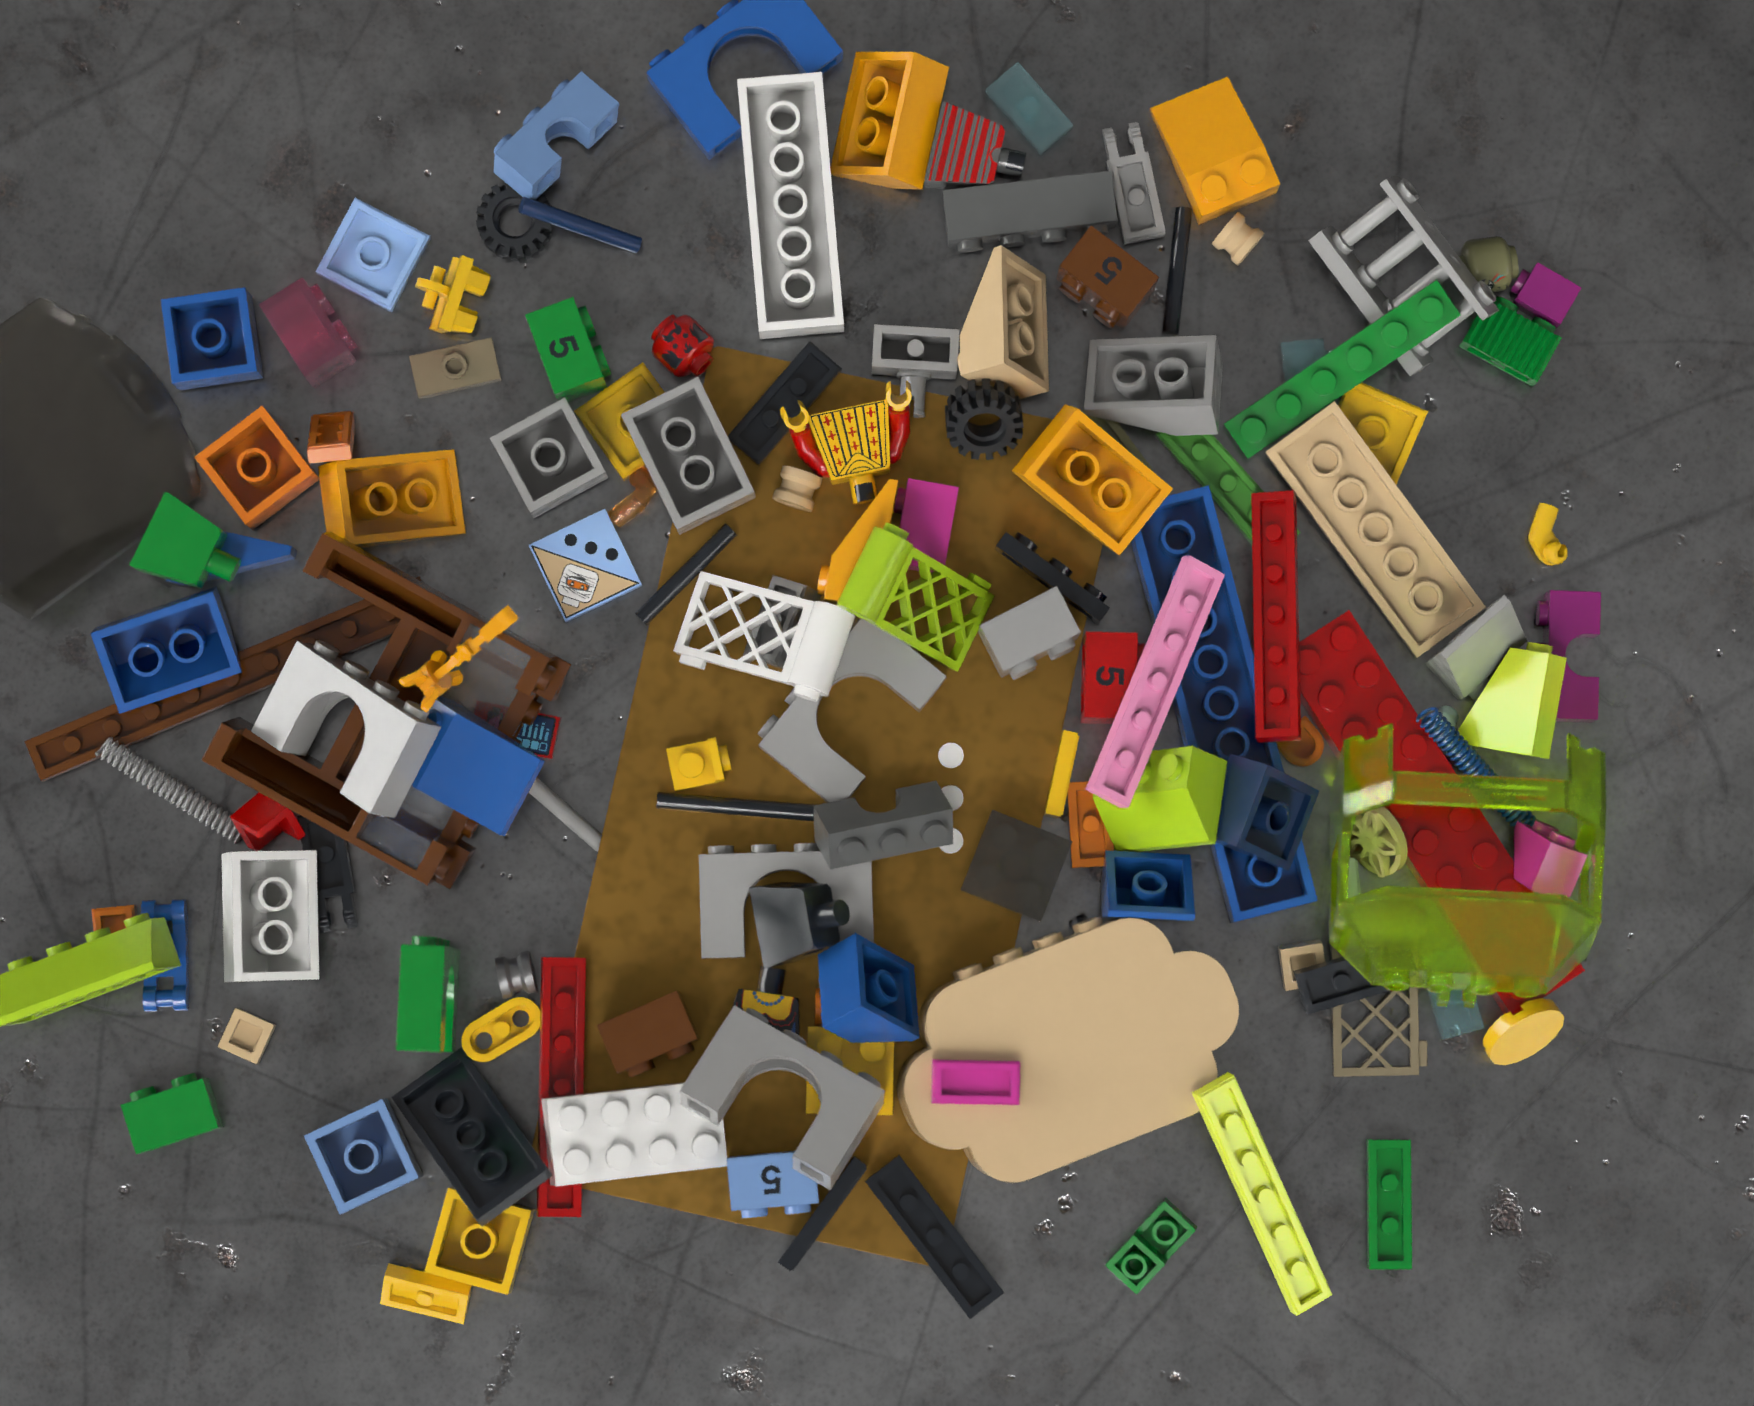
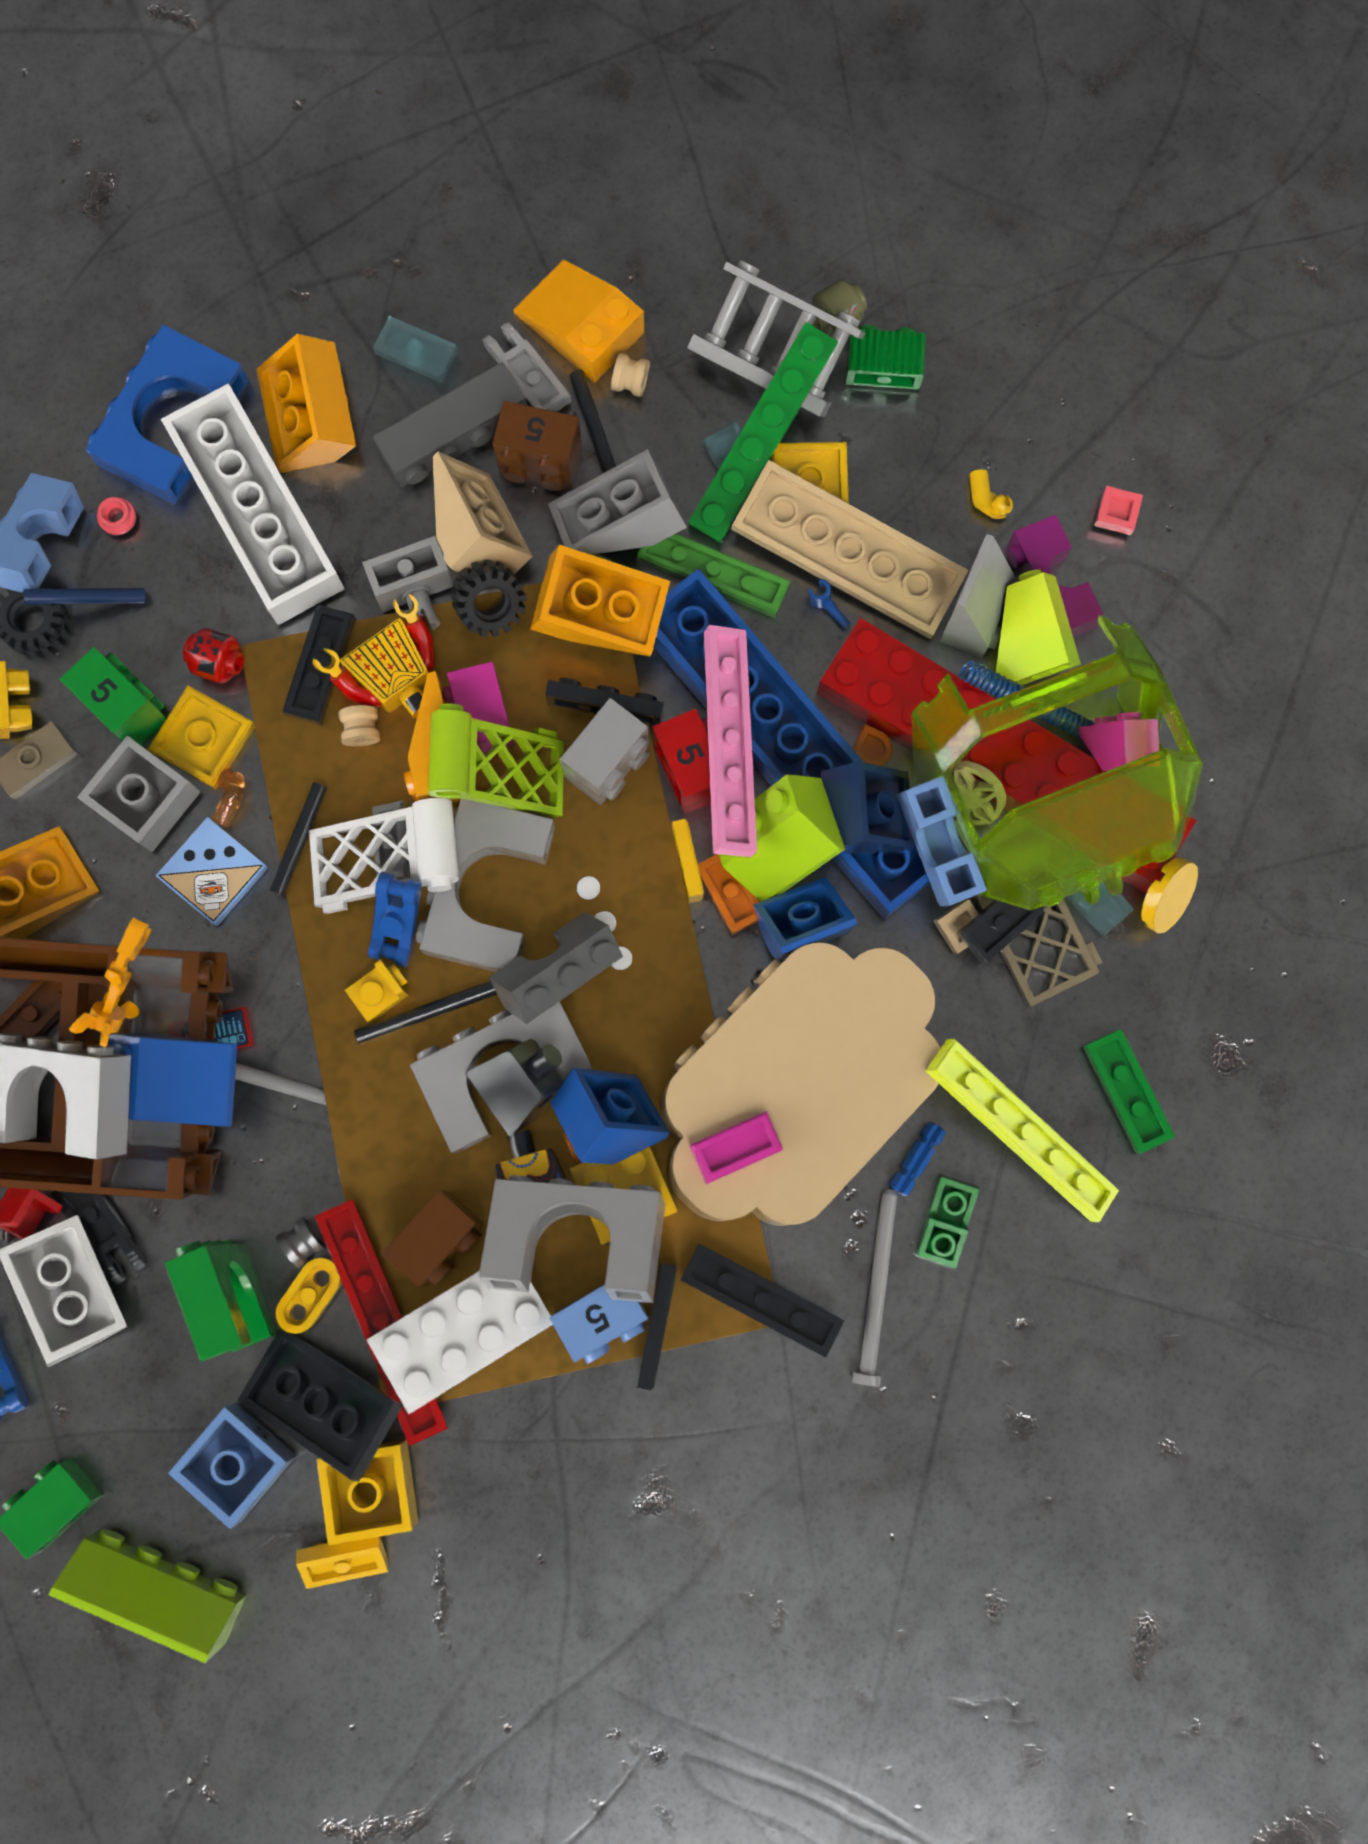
camera: 25 degrees left, 5 degrees down
tan plate [218,1008,276,1064] -> none
light grey brick [621,377,756,535] -> none
torso [924,102,1026,189] -> none
clear smoke brick [960,810,1073,923] -> none
red plate [1251,490,1301,743] -> none
magenta brick [1510,262,1582,328] -> none
none -> lime slope [49,1529,246,1663]
none -> coral plate [97,497,136,535]
none -> blue plate [368,871,422,968]
none -> blue hand [808,579,851,630]
none -> light grey bar [852,1189,898,1387]
none -> blue axle [890,1122,946,1196]
none -> medium blue arch [896,776,987,906]
none -> coral plate [1094,486,1143,535]

